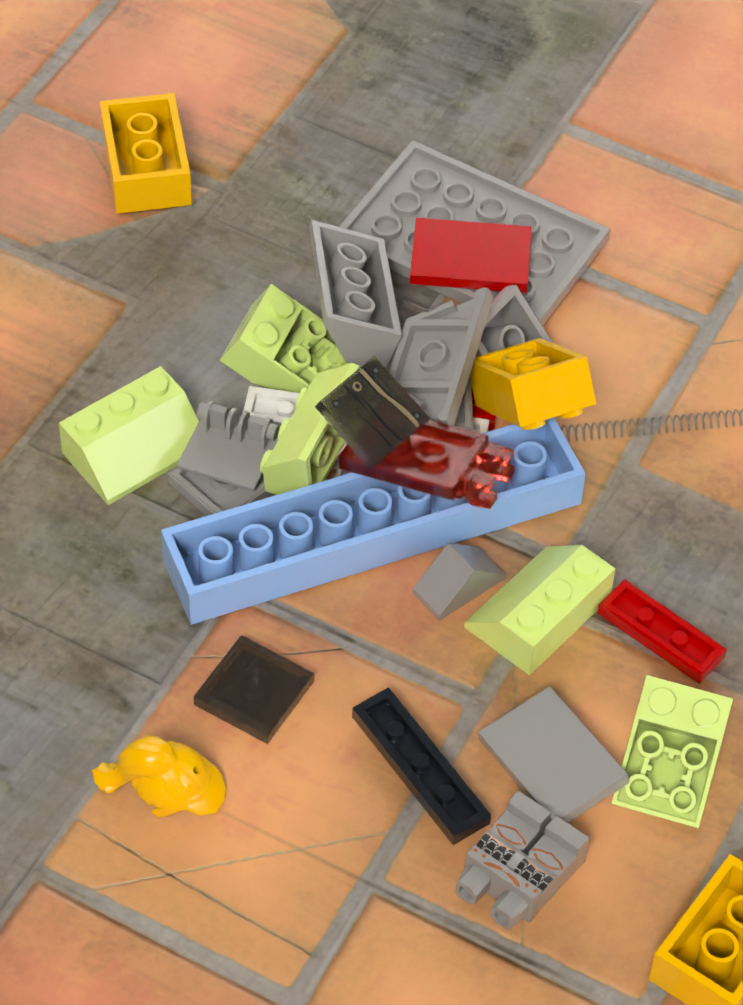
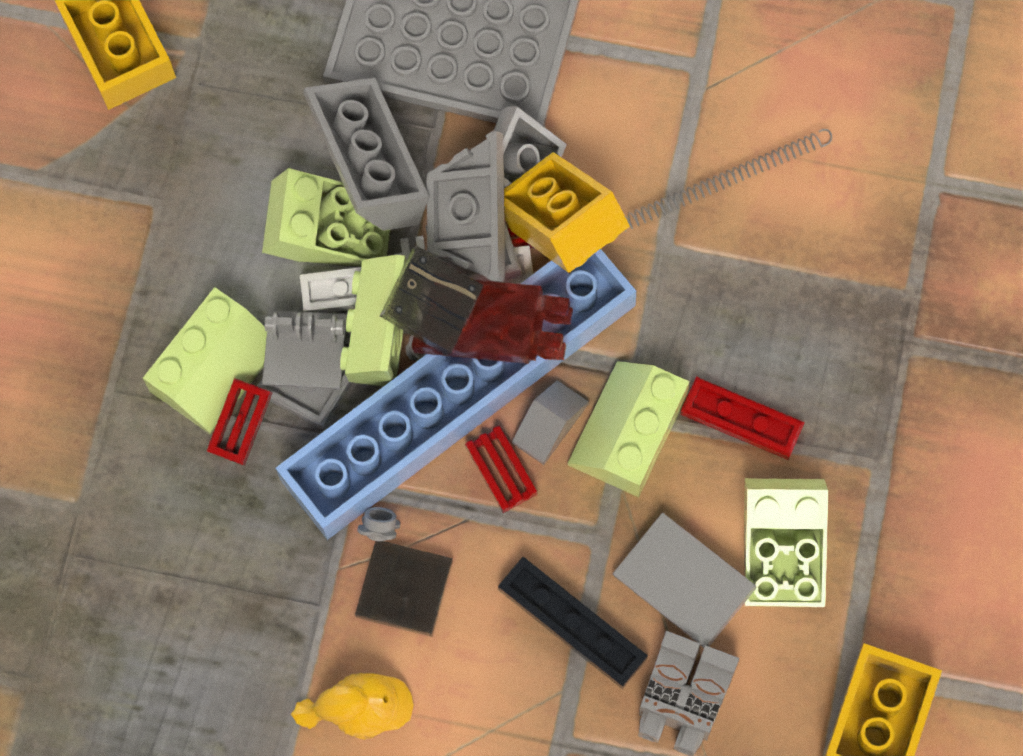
camera: 10 degrees left, 20 degrees up
tile [410,218,531,293] -> none
none -> red tile [207,378,273,466]
none -> light grey plate [357,507,401,541]
none -> red tile [465,425,537,513]

